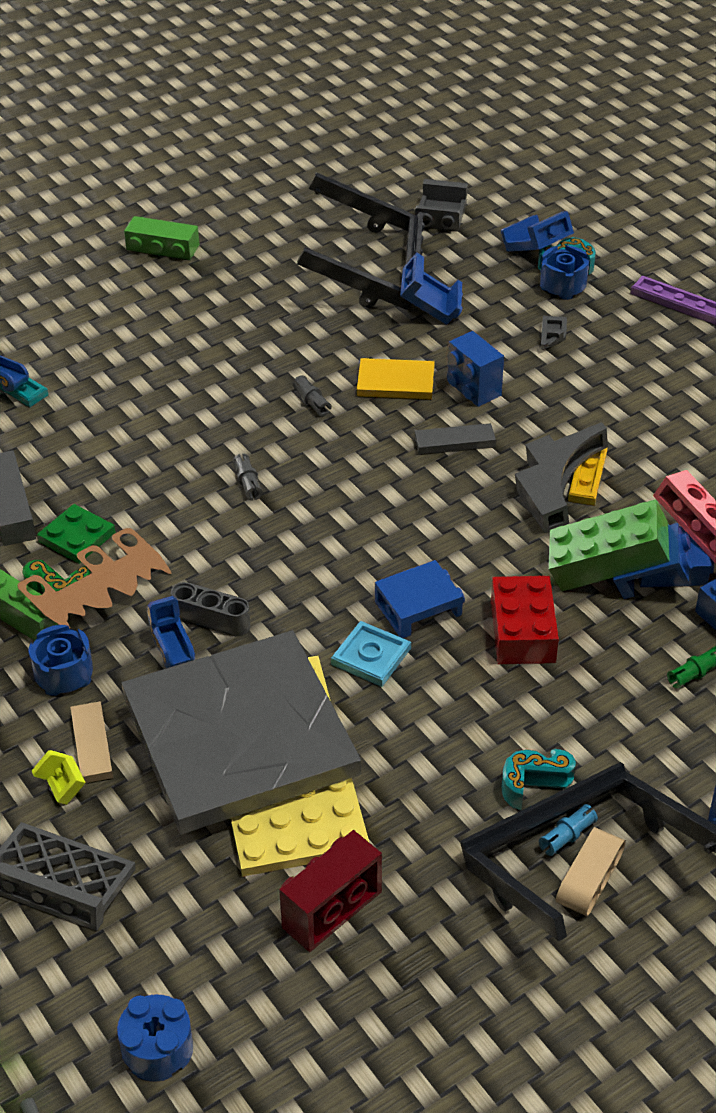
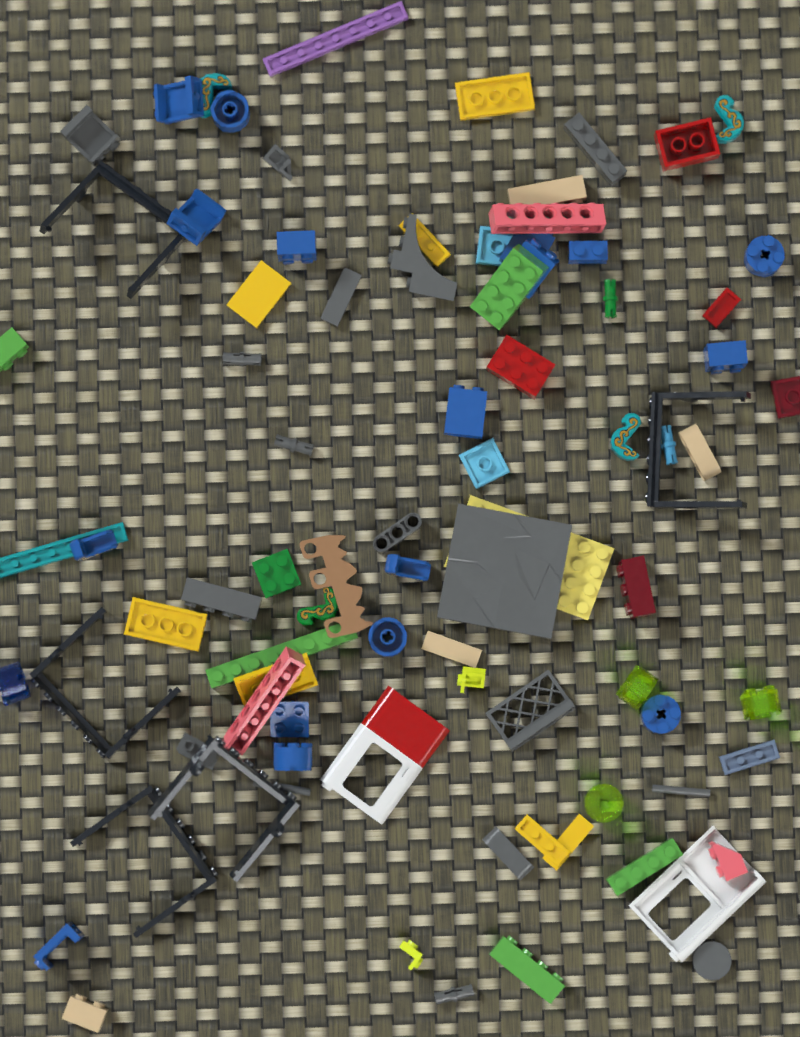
camera: 55 degrees left, 40 degrees up
none -> clear neon green brick [616,665,659,711]

